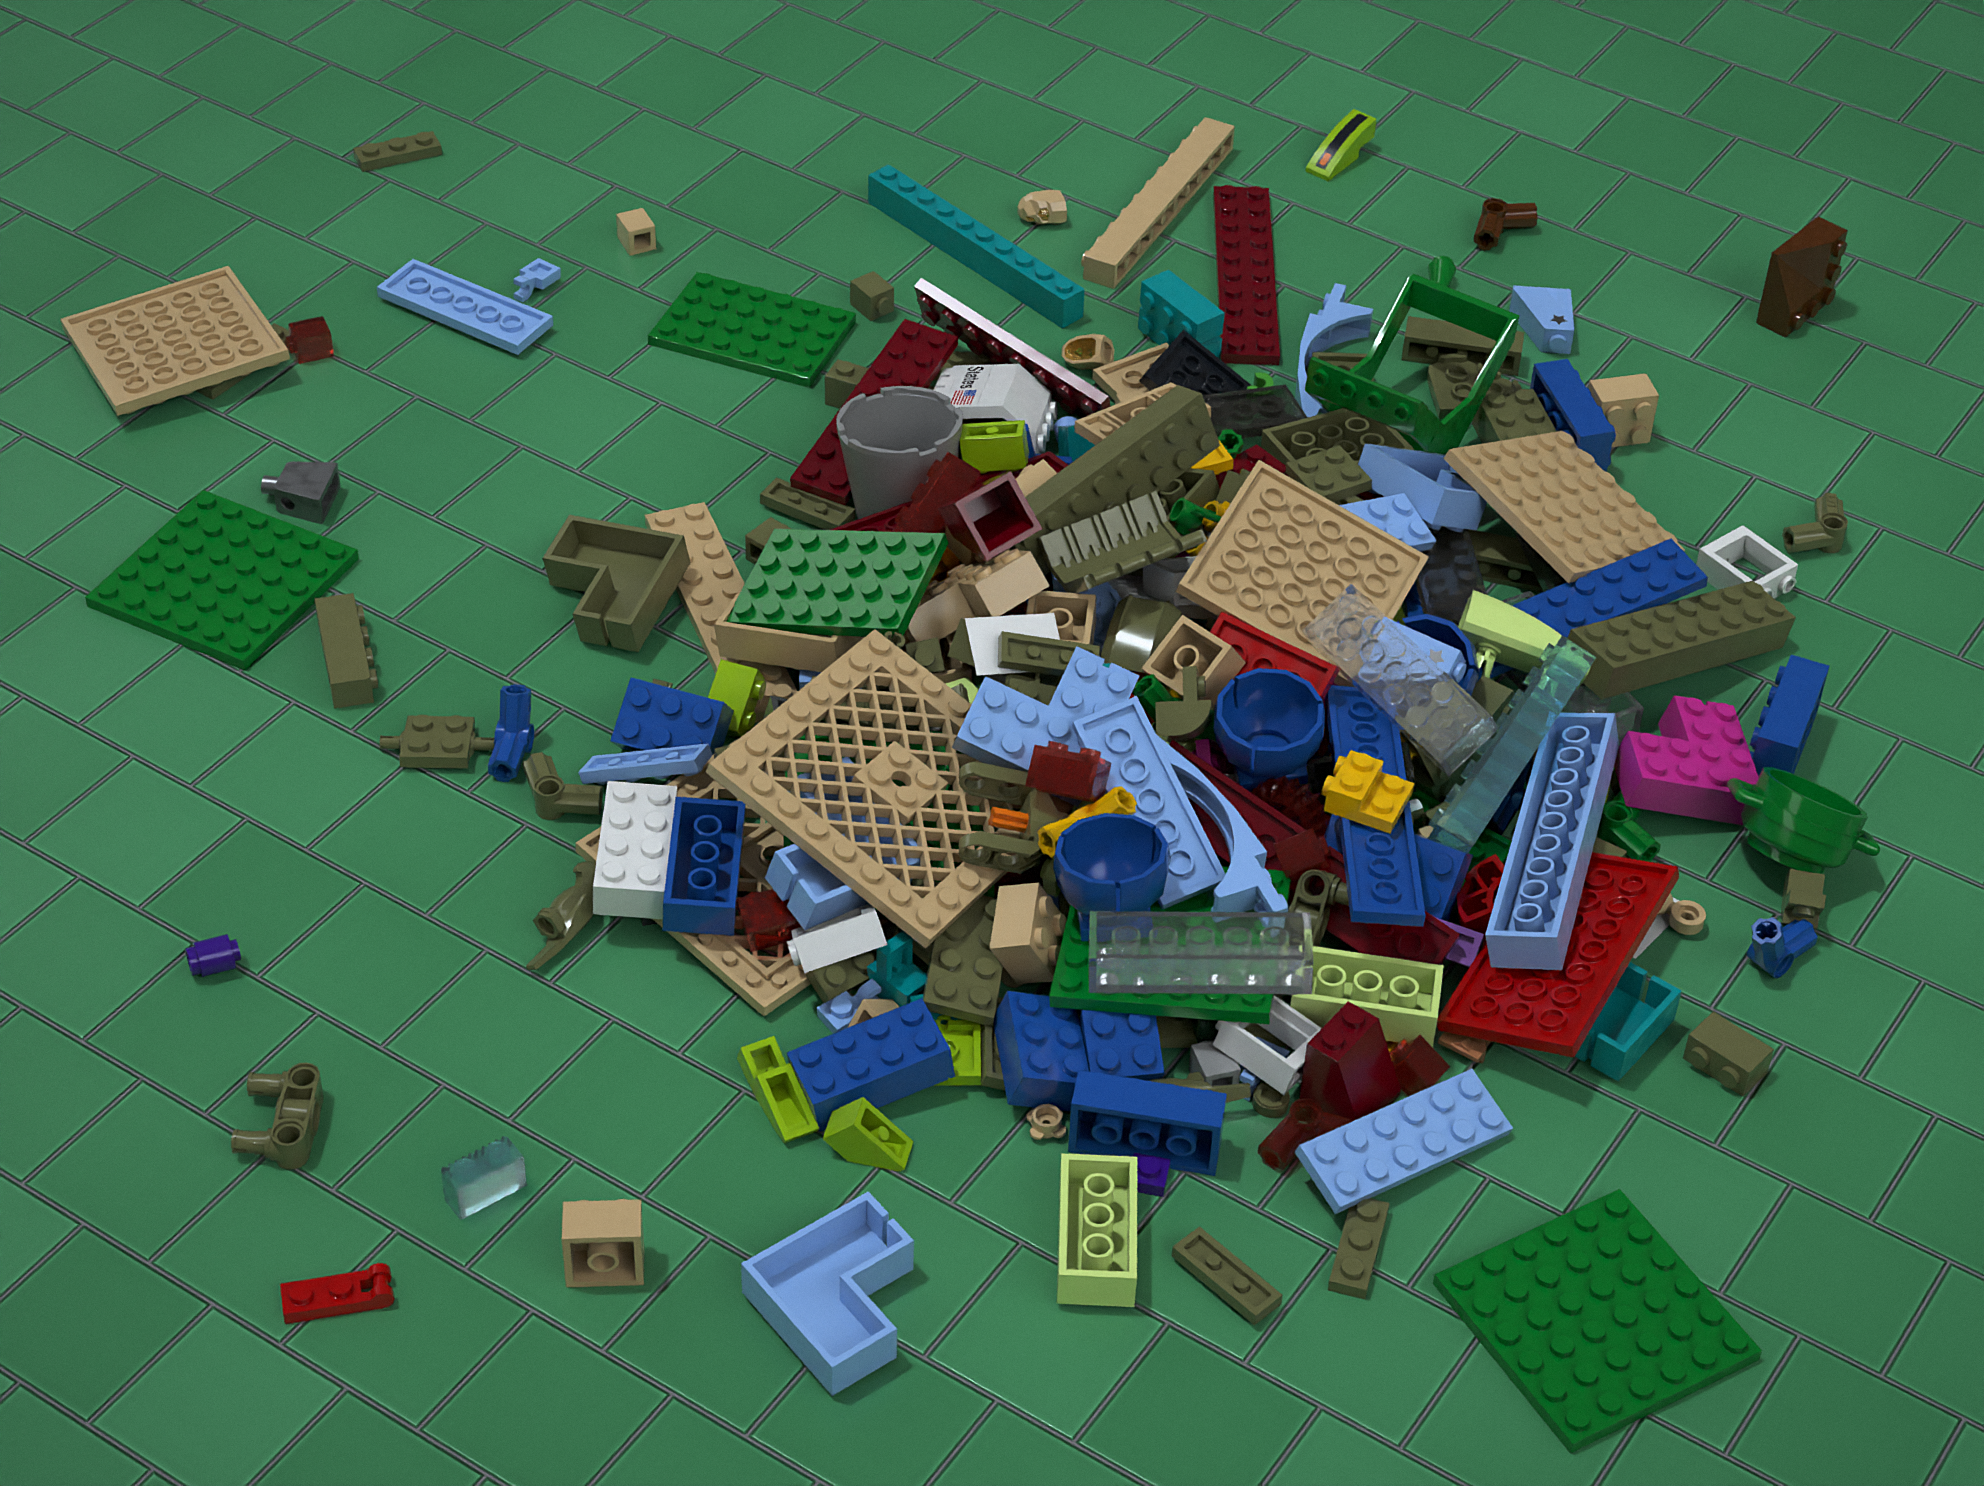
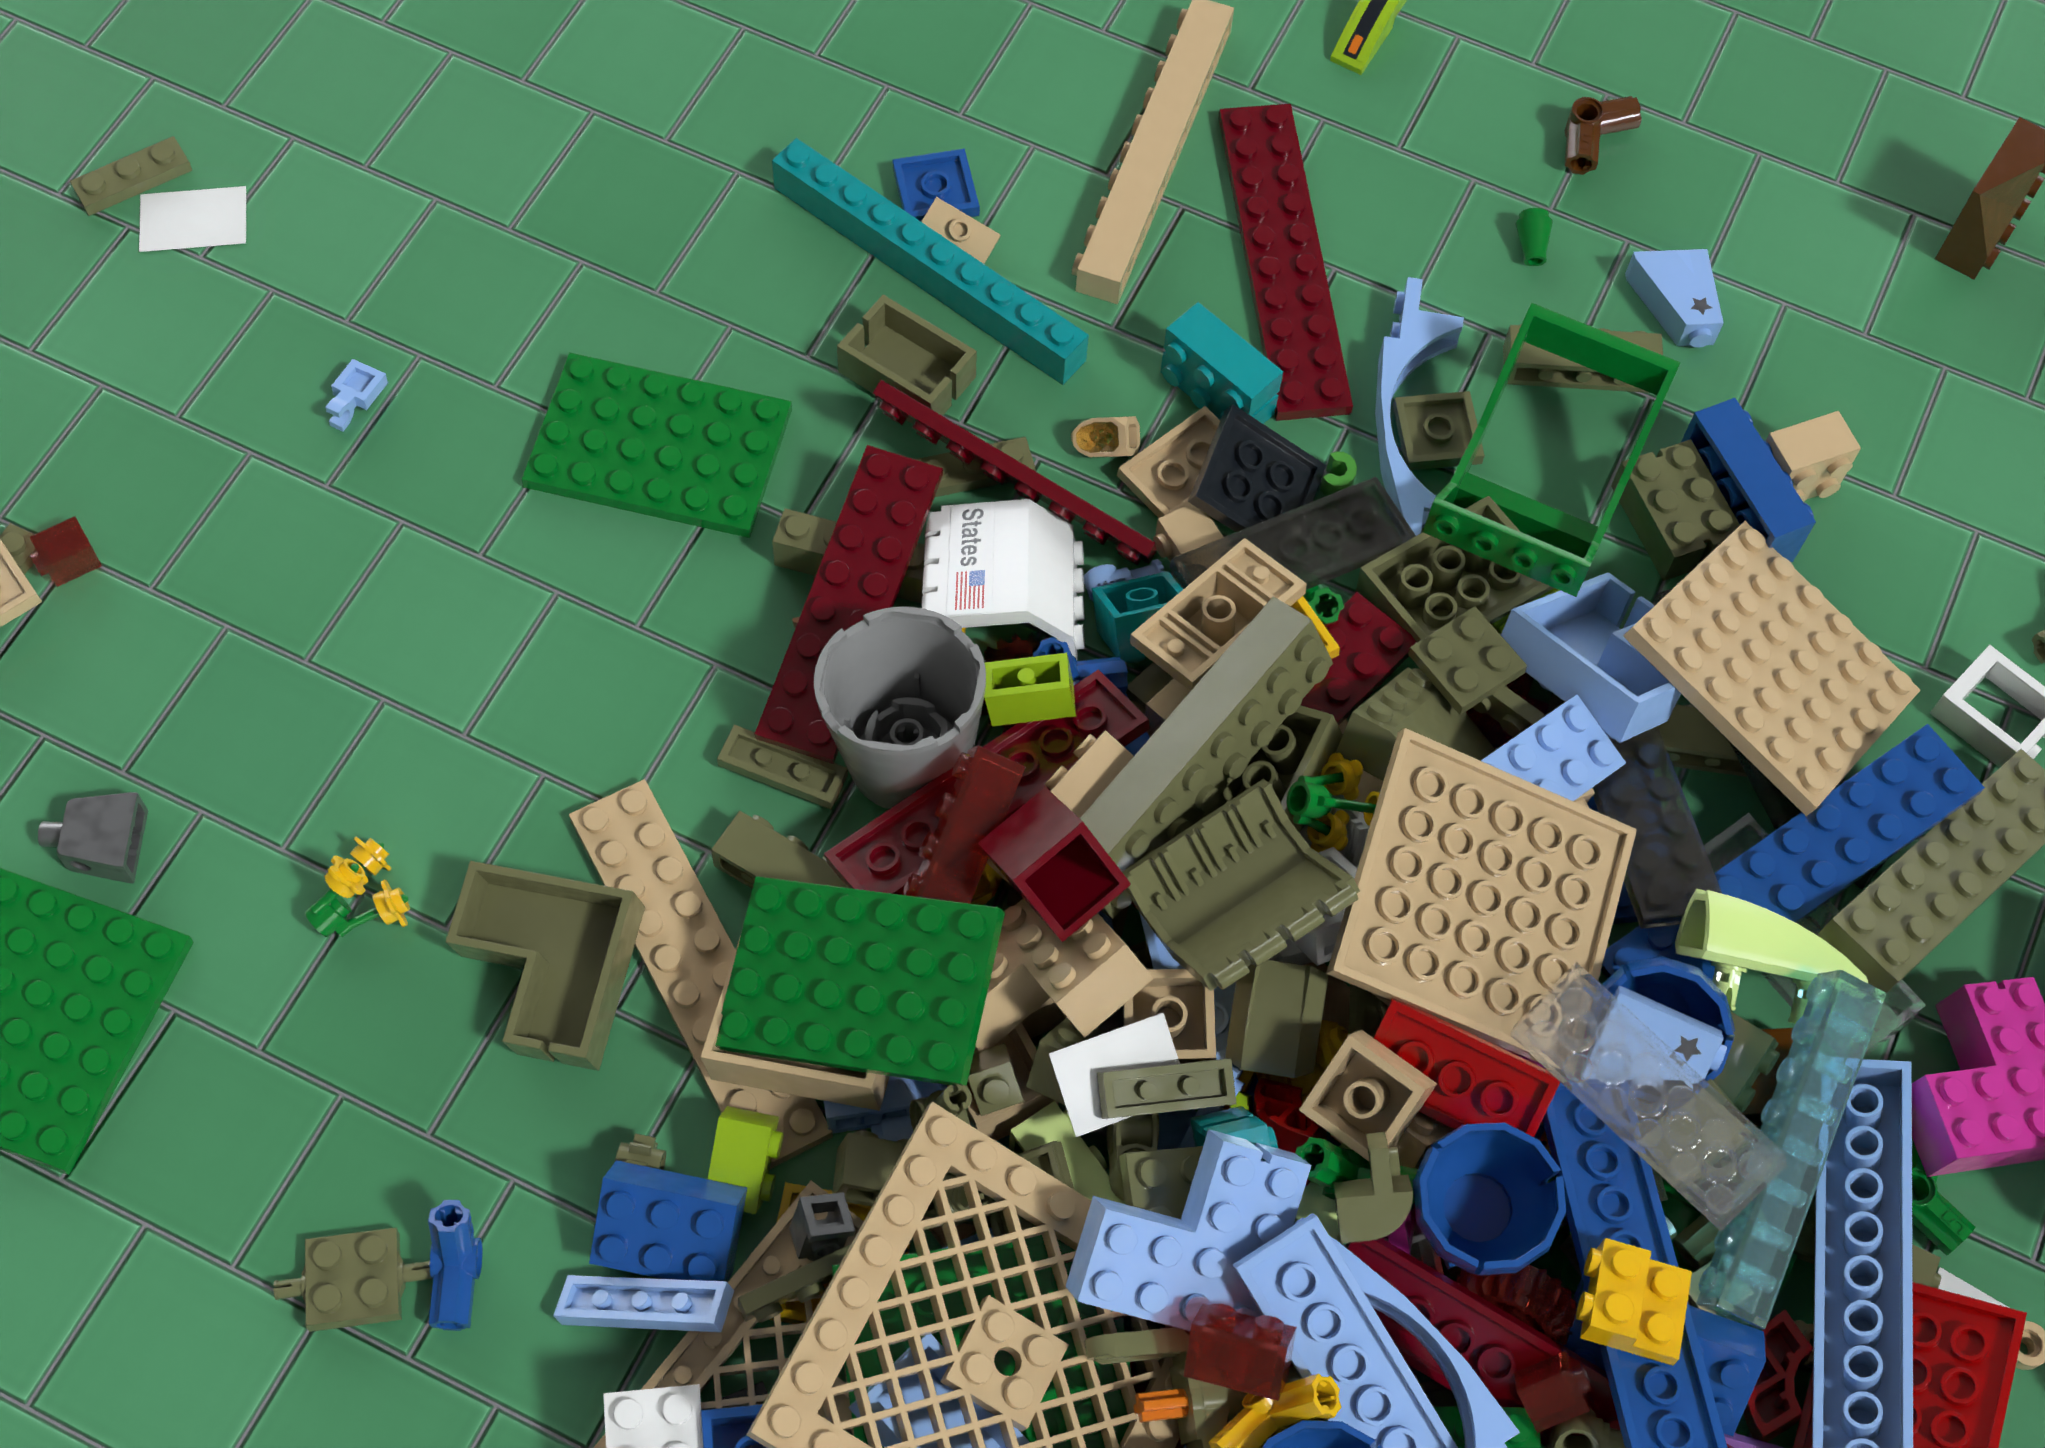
camera: 10 degrees left, 20 degrees up
olive brick [315,593,378,709] -> none
light blue plate [377,259,553,355] -> none
olive piece [523,752,603,820] -> none
tan brick [616,208,656,256] -> none
olive brick [850,271,894,321] -> none
tan rock [1017,190,1067,225] -> none
olive plate [1427,354,1522,419] -> none
none -> white sticker [139,186,246,252]
none -> yellow plant [305,837,410,937]
none -> olive piece [837,295,977,416]
none -> blue plate [892,148,980,222]
none -> tan plate [922,197,1001,264]

